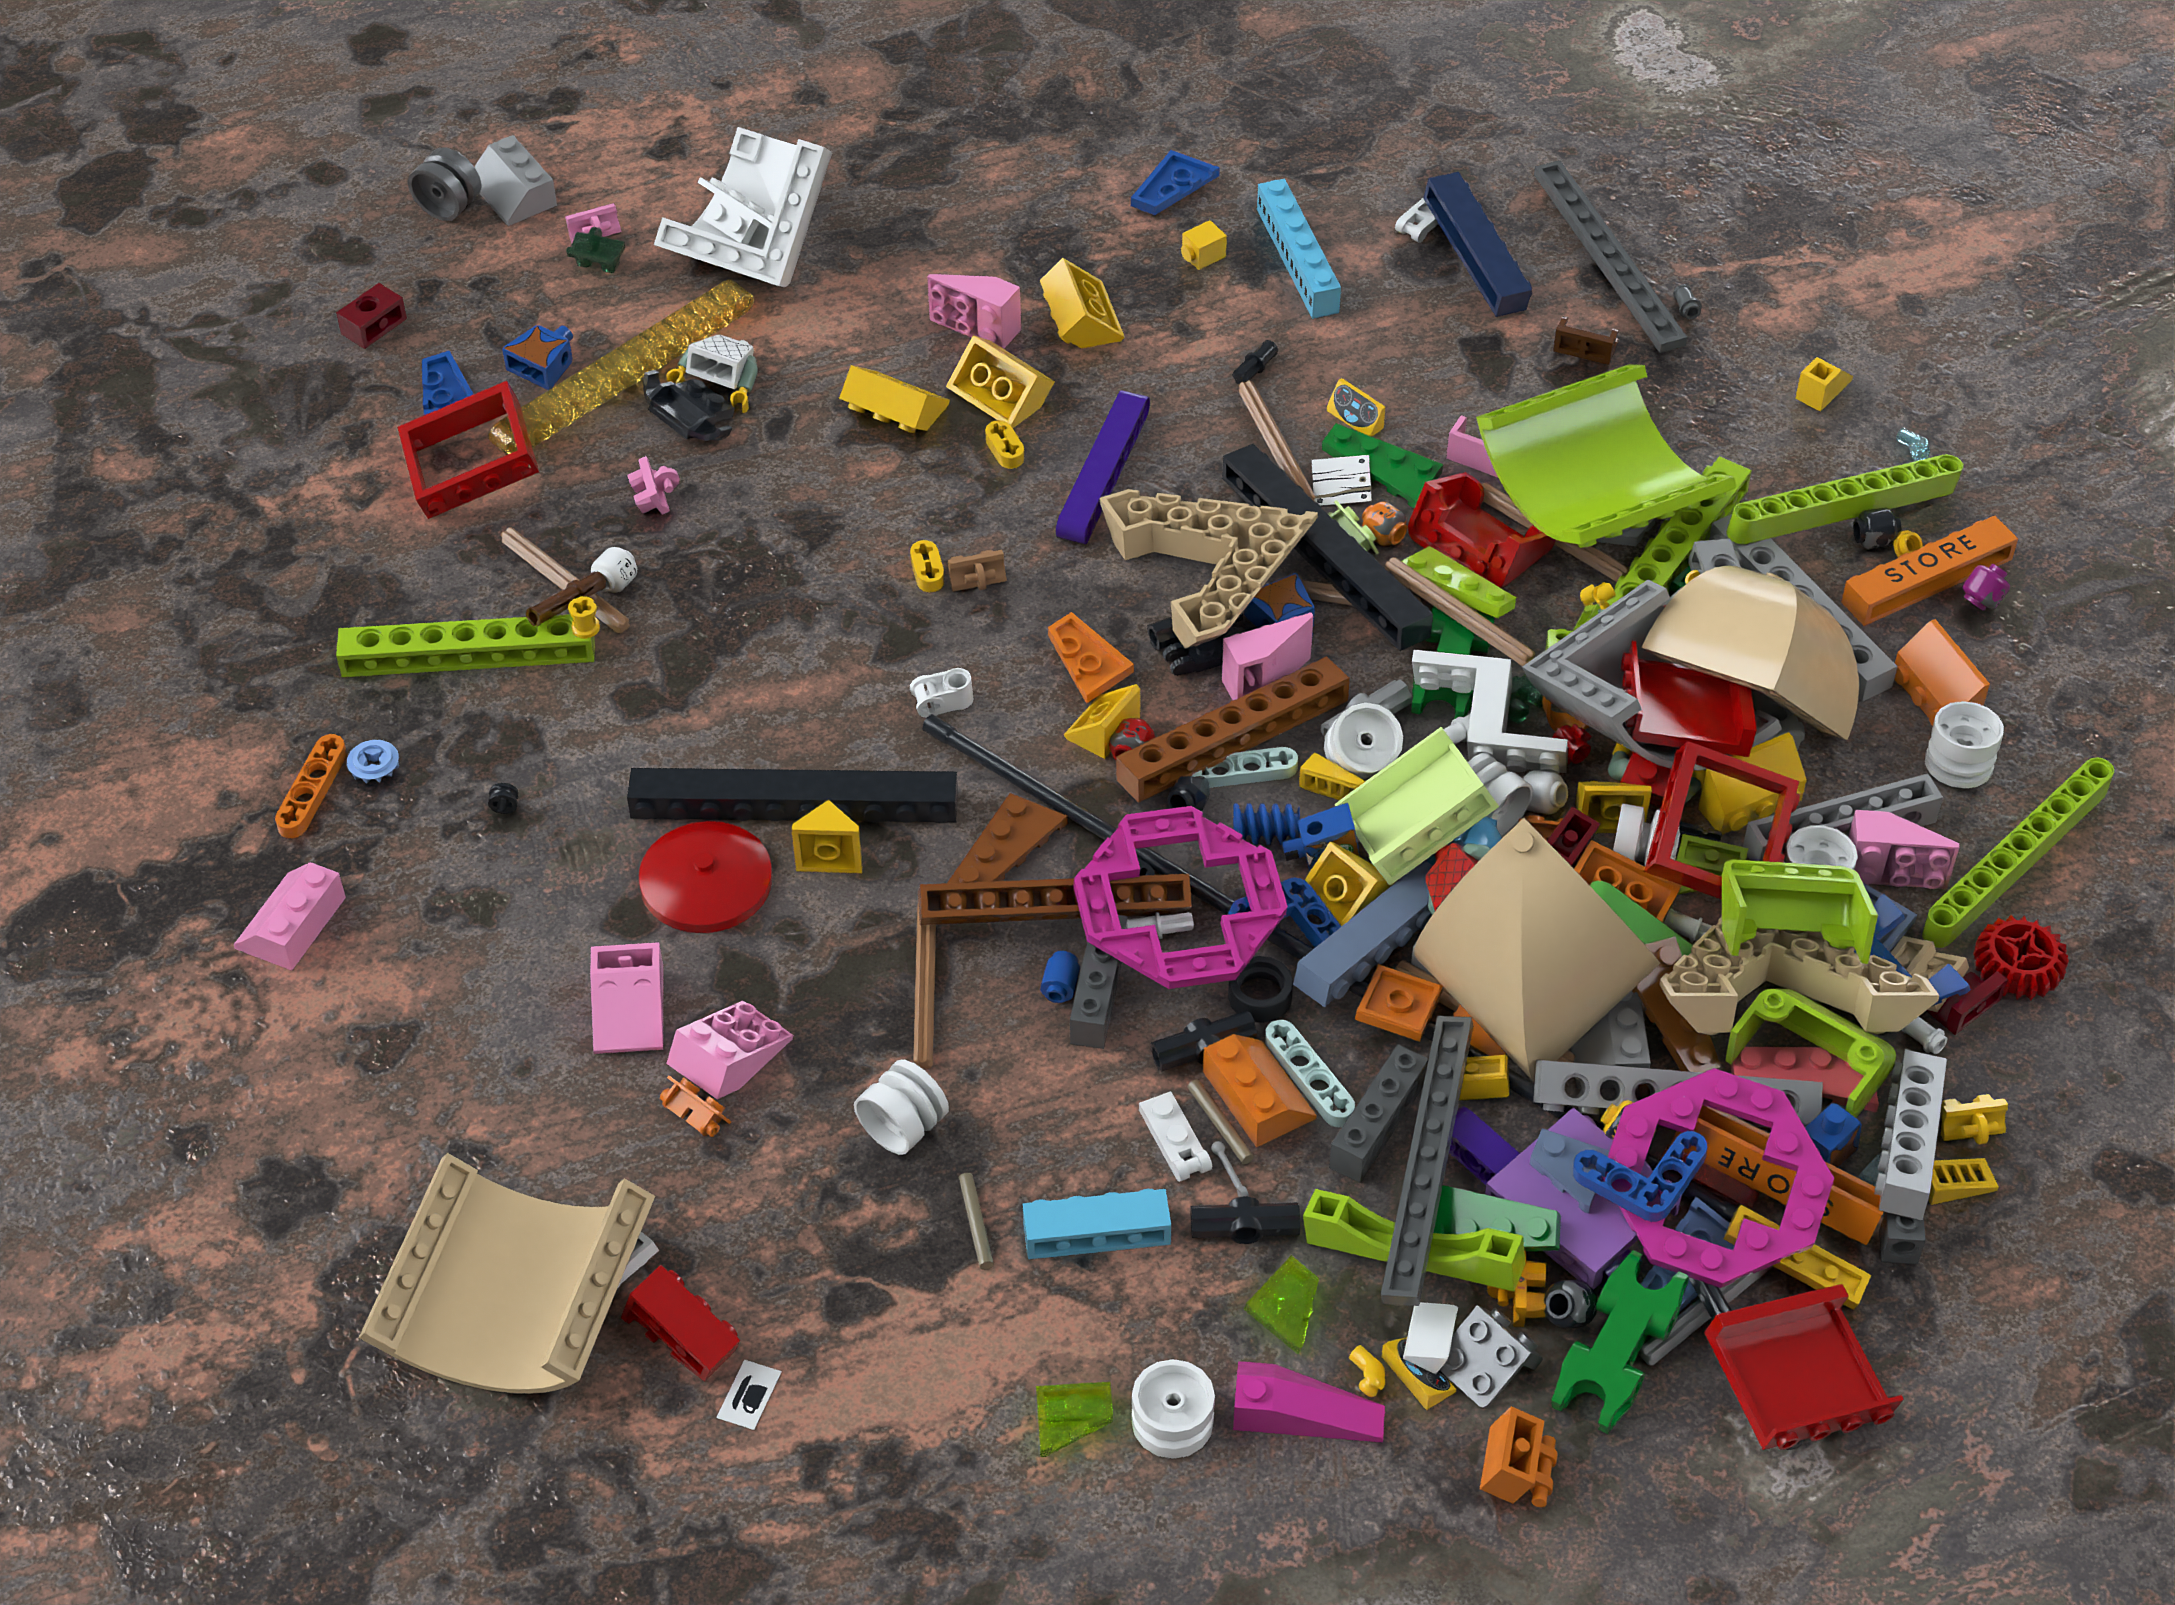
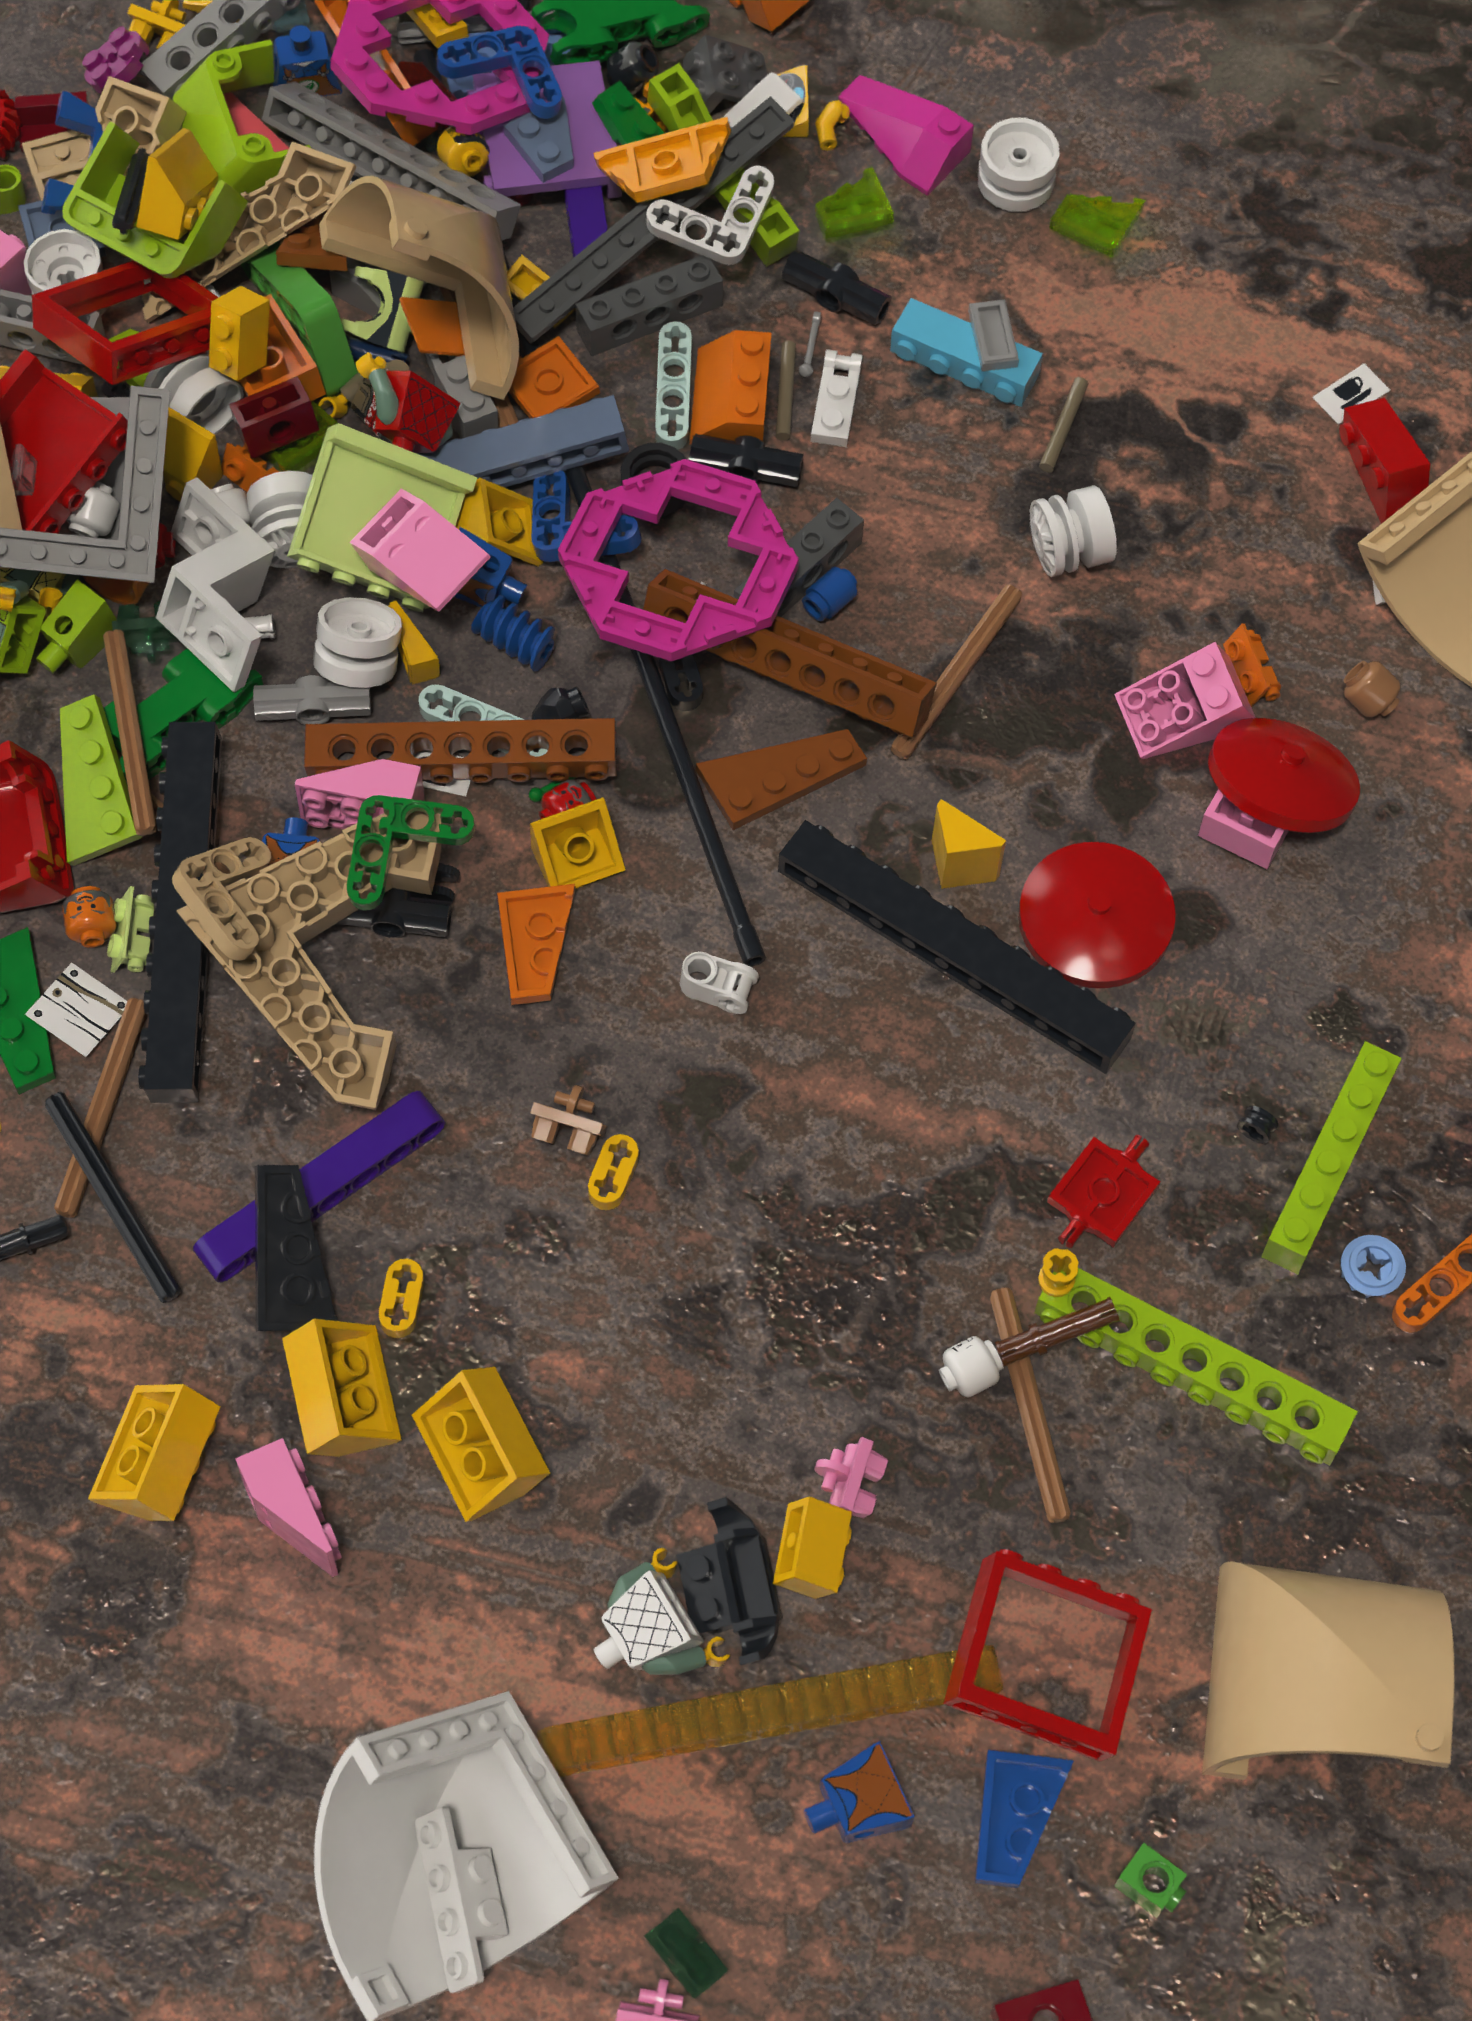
camera: 150 degrees left, 15 degrees up
none -> clear slope [9,444,37,496]
none -> black axle [45,1092,181,1303]
none -> magenta plate [82,26,149,94]
none -> black axle [112,148,151,235]
none -> yellow slope [136,128,218,240]
none -> tan beam [172,837,271,961]
none -> yellow brick [209,286,270,381]
none -> black wing [255,1165,338,1331]
none -> green beam [347,795,475,910]
none -> bright pink slope [350,488,491,612]
none -> light orange wing [593,117,731,203]
none -> white beam [646,166,774,265]
none -> yellow brick [773,1496,852,1599]
none -> light grey tile [968,299,1019,371]
none -> red plate [1047,1135,1161,1248]
none -> bright green brick [1114,1843,1187,1918]
none -> tan panel [1202,1561,1454,1780]
none -> red dish [1208,718,1360,833]
none -> lime arch [1261,1041,1402,1274]
none -> medium nougat head [1343,661,1401,717]

